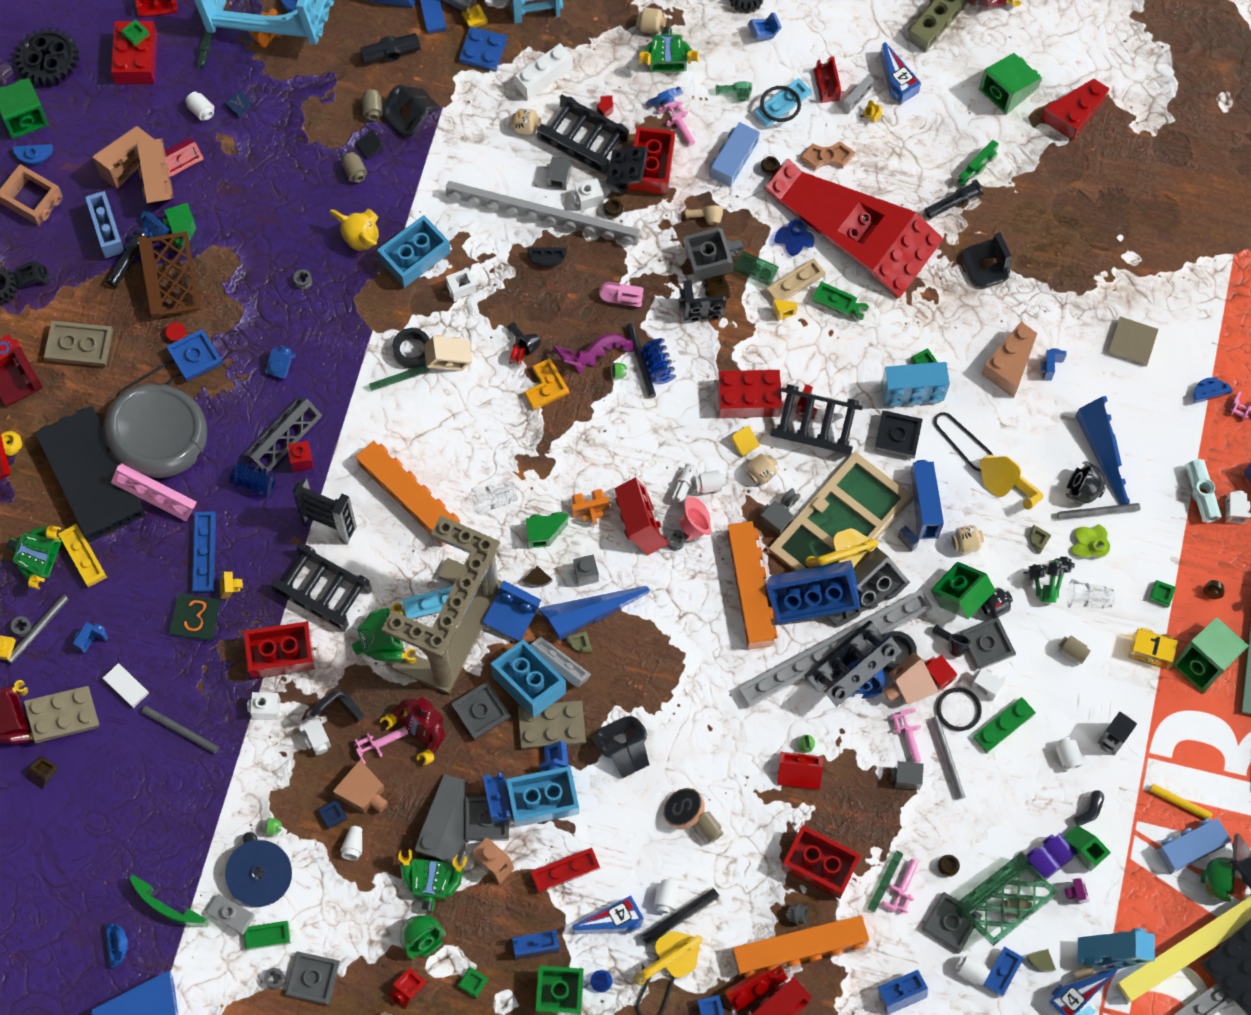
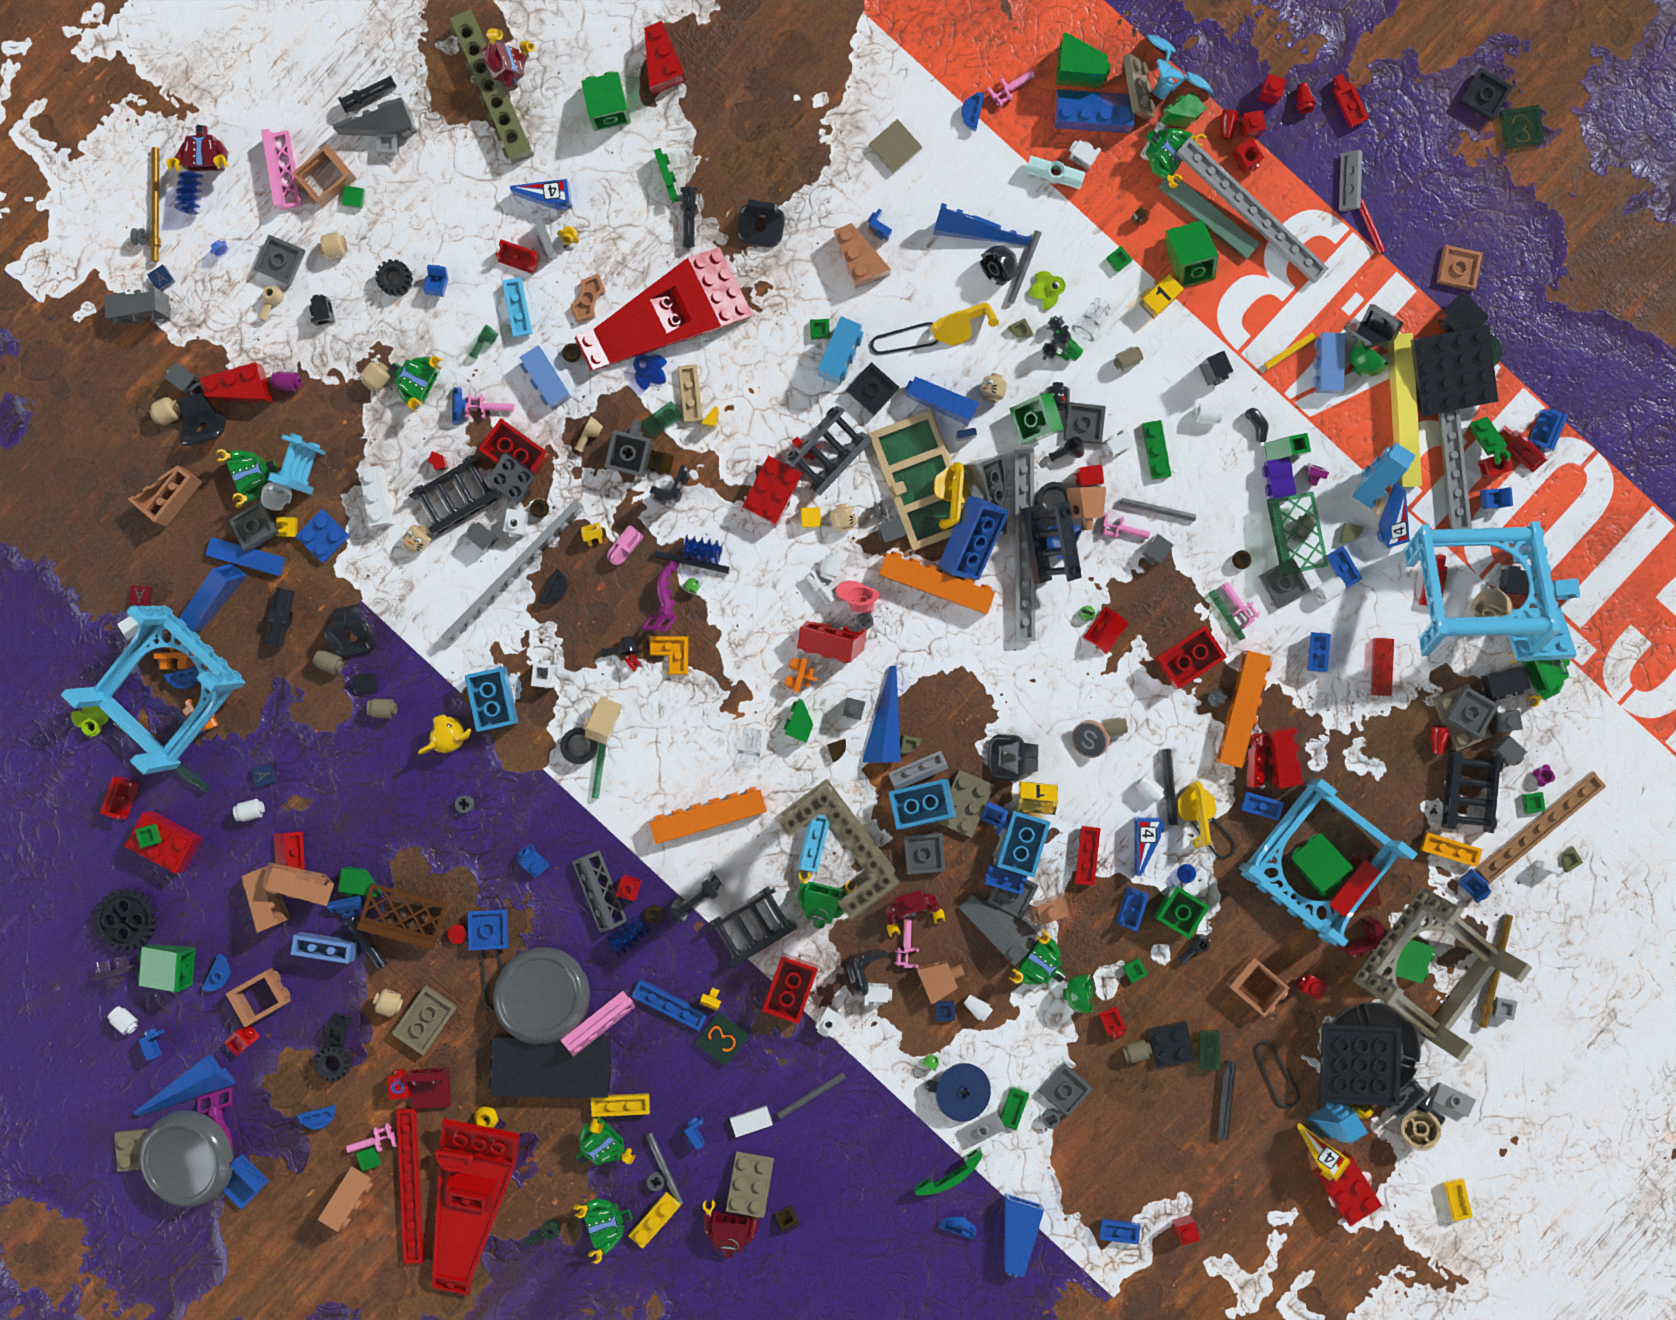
camera: 60 degrees left, 20 degrees up
blue bracket [483,580,541,642] -> none
black tyre [760,85,801,122] -> none
green plate [812,281,869,320] -> none
black tyre [936,687,982,731] -> none
none -> tan head [372,989,403,1017]
none -> yellow tile [581,522,602,547]
none -> dark brown plate [644,905,664,924]
none -> brick [1017,781,1058,815]

